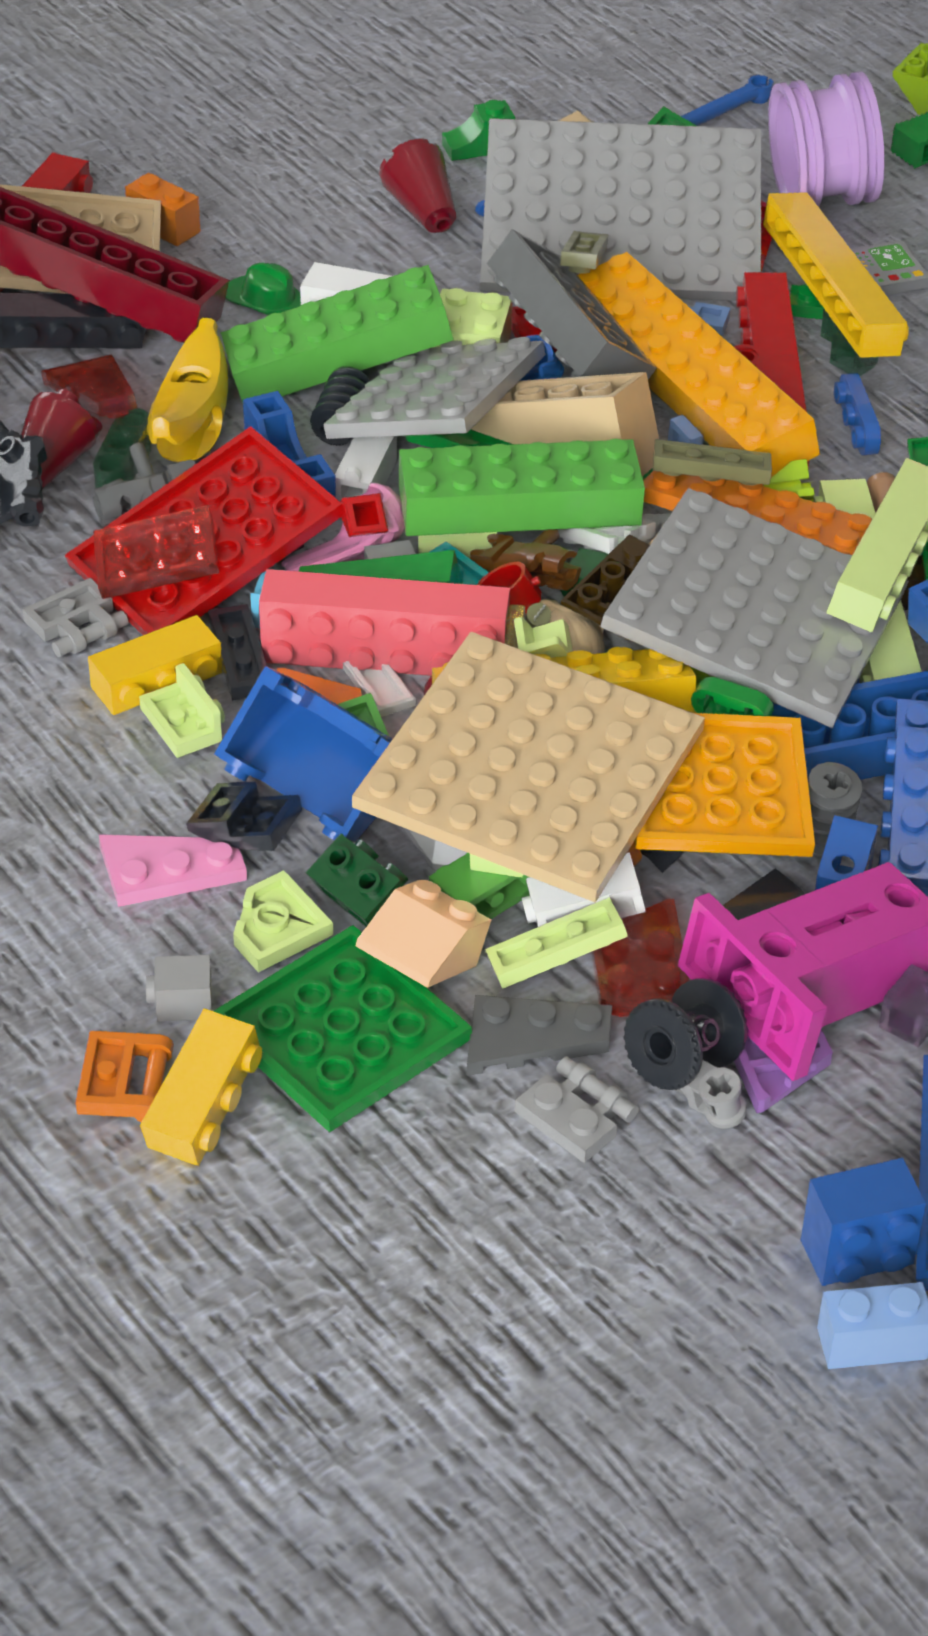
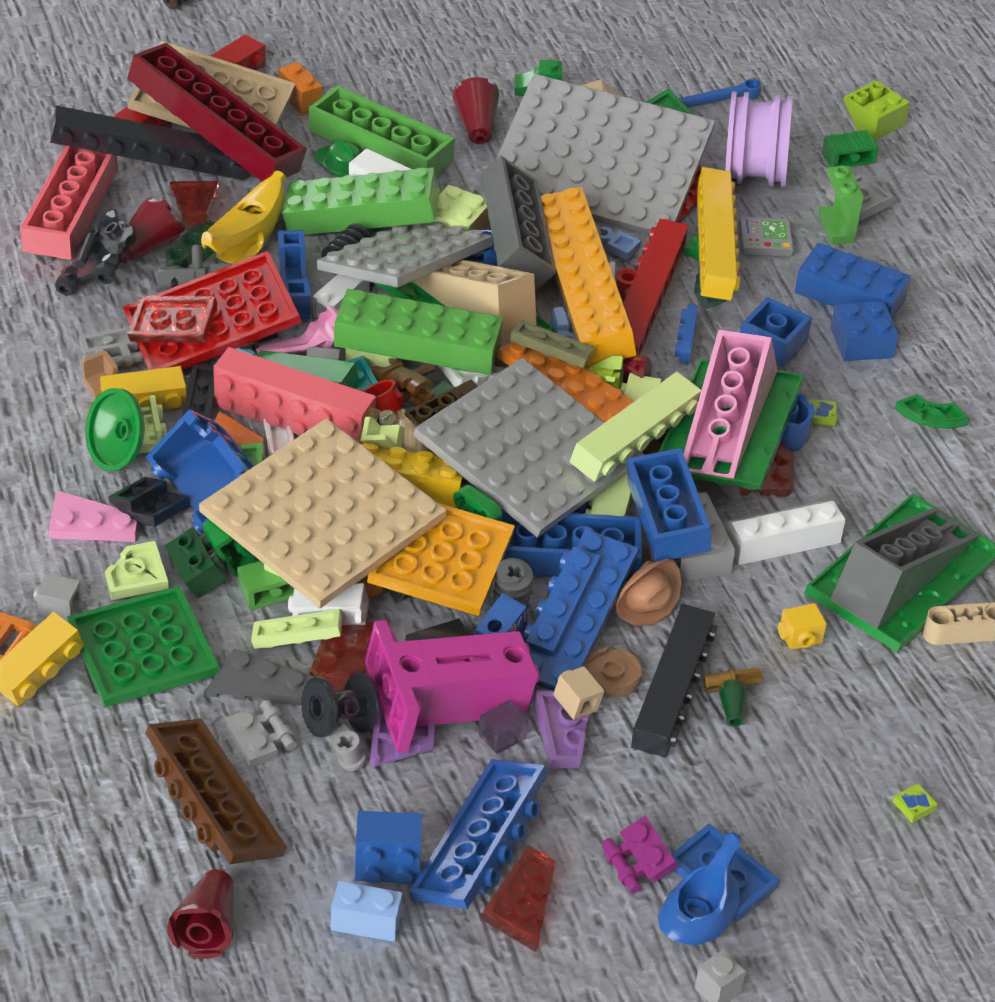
camera: 15 degrees right, 0 degrees up
red slope [340,493,388,537] -> none
light nougat slope [356,880,491,988] -> none
olive plate [560,231,609,273] -> none
none -> medium nougat panel [81,350,118,398]
none -> green dish [85,388,145,471]
none -> reddish brown plate [145,718,287,865]
none -> dark red cone [167,869,234,959]
none -> green brick [203,519,256,577]
none -> bright green brick [309,85,455,176]
none -> dark red slope [623,356,652,383]

